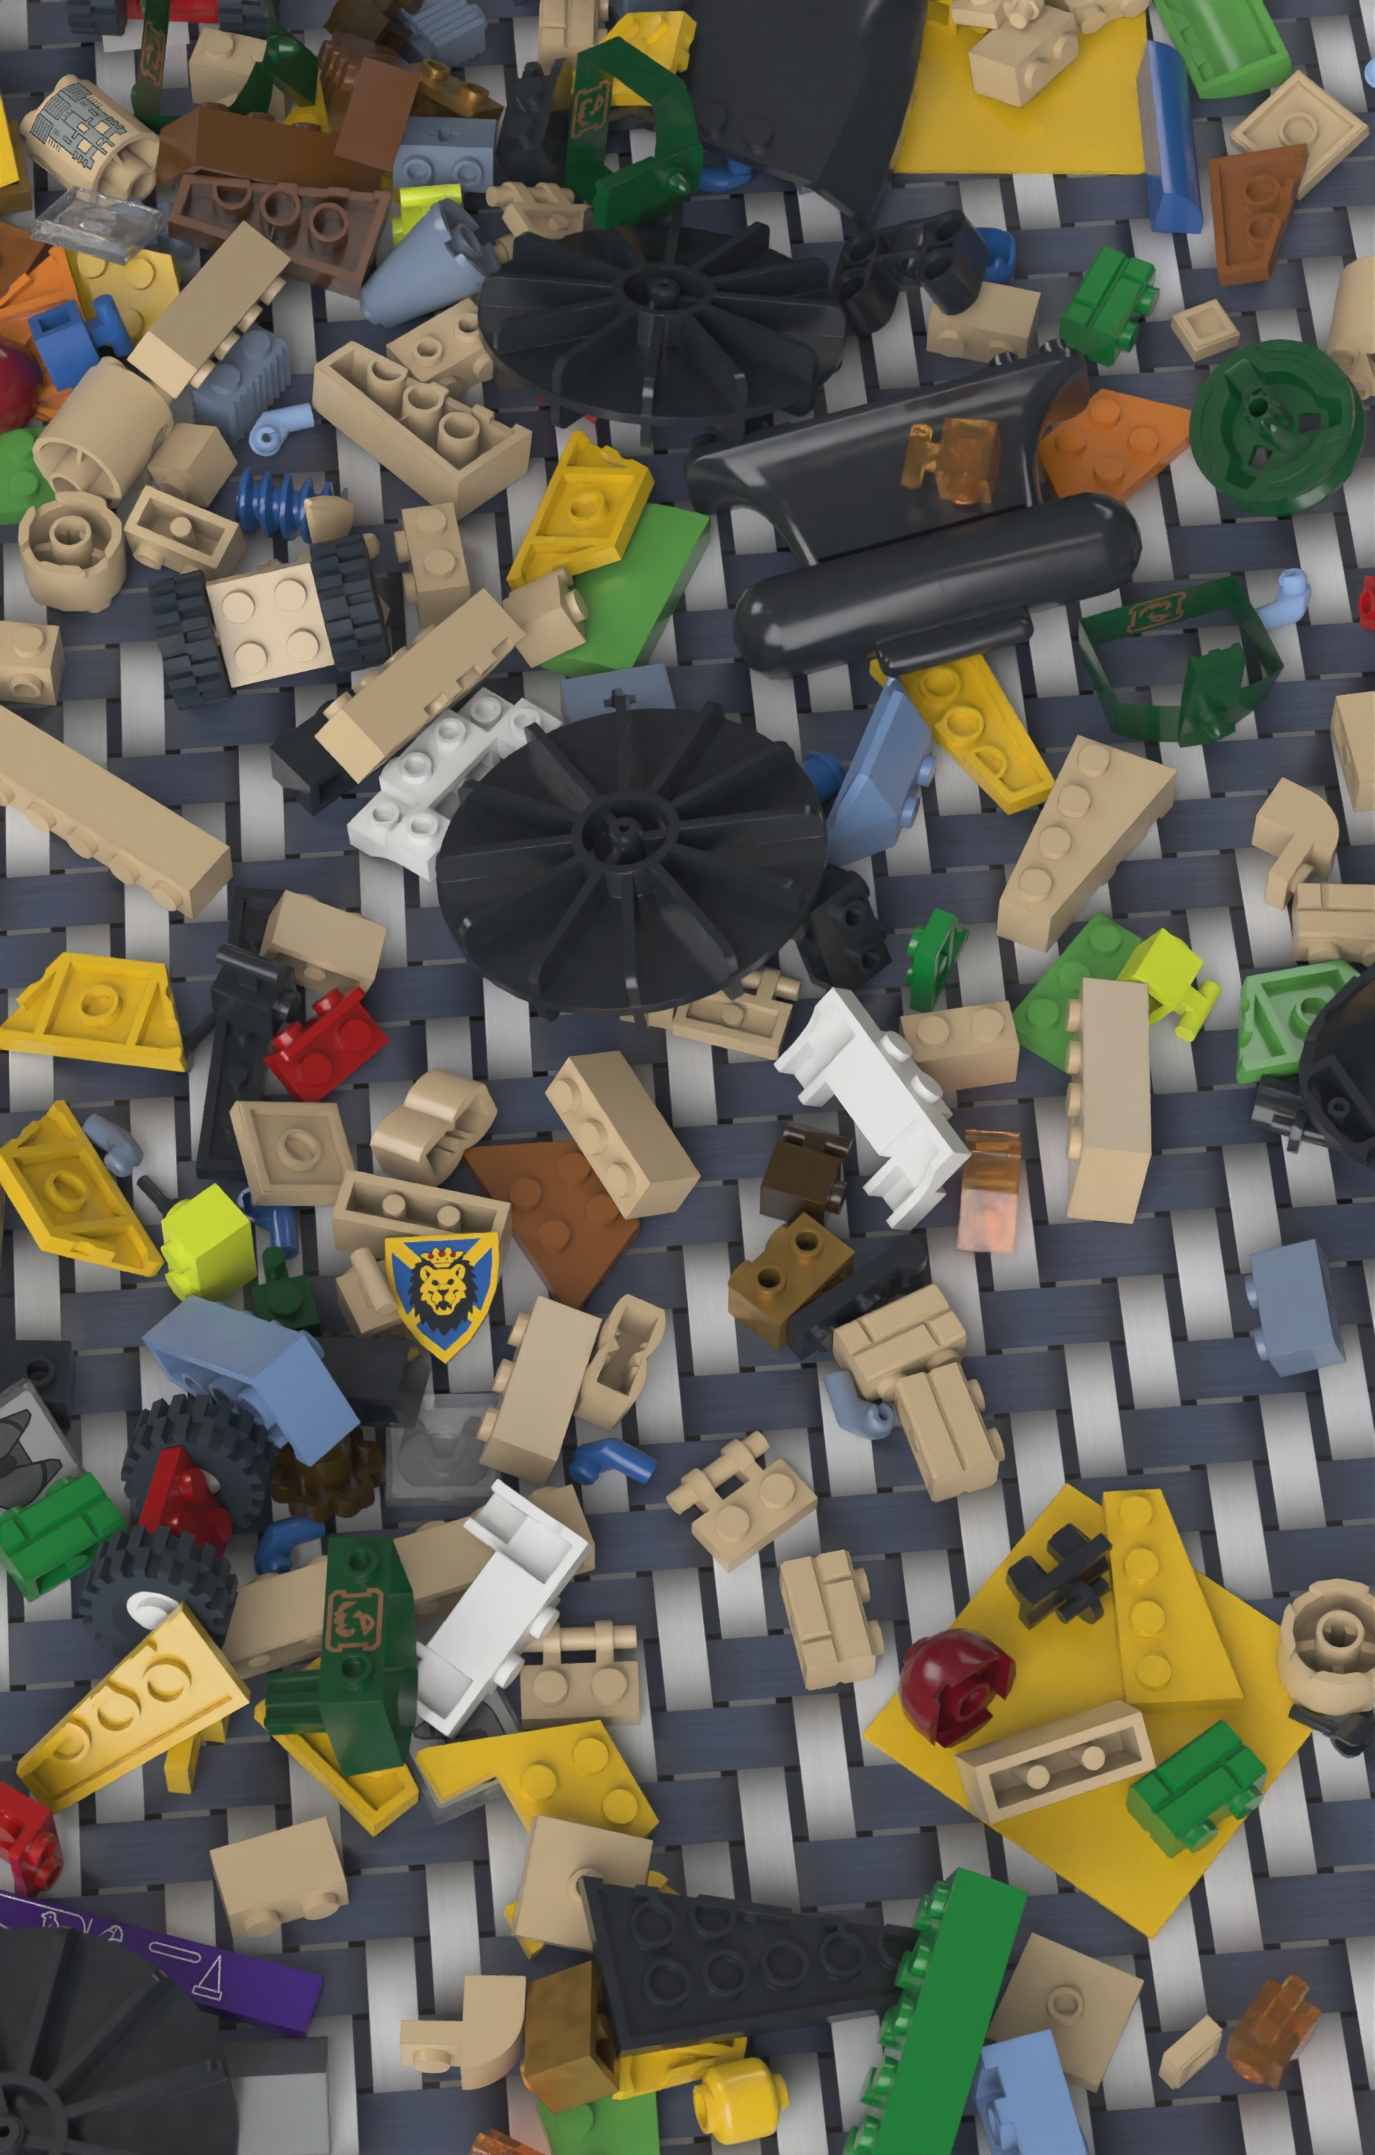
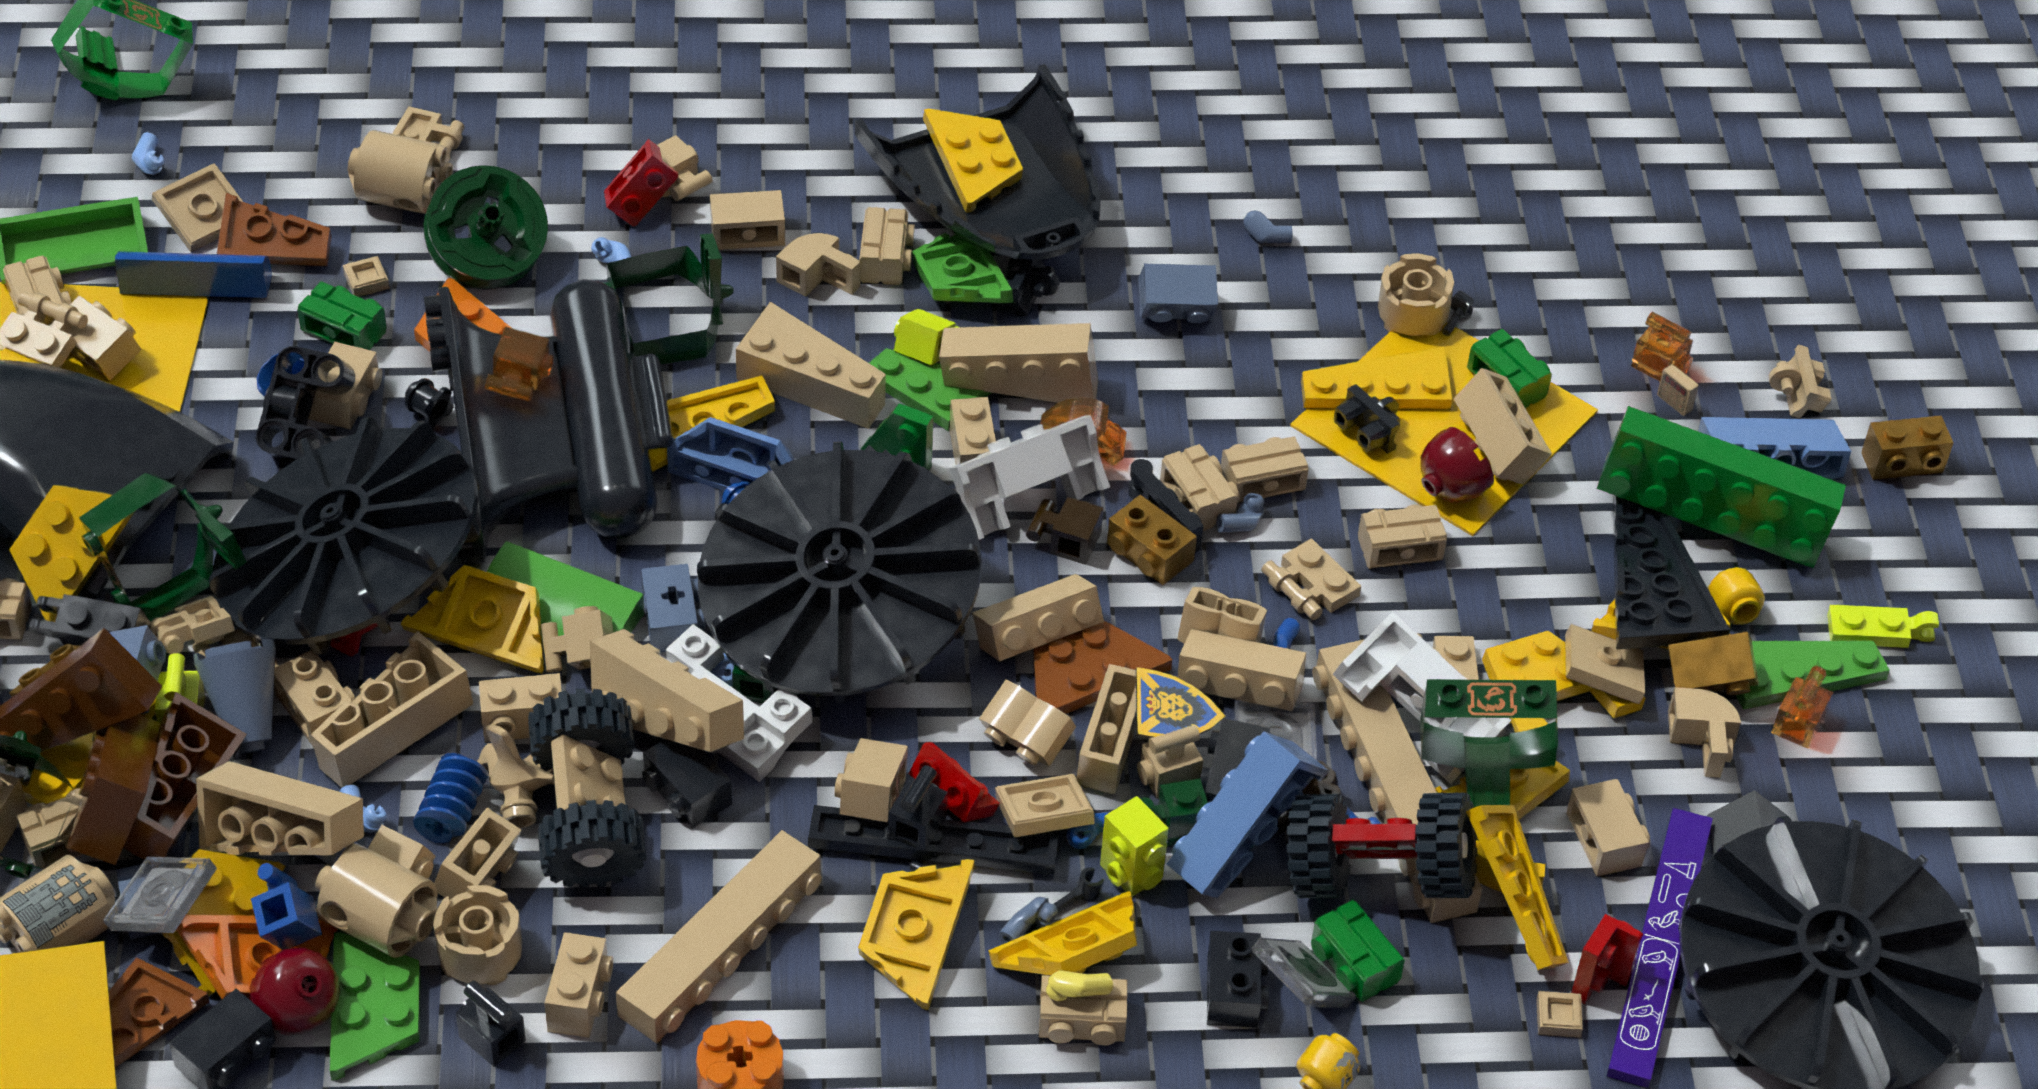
camera: 90 degrees left, 10 degrees down
blue arm [698,159,755,194] -> none

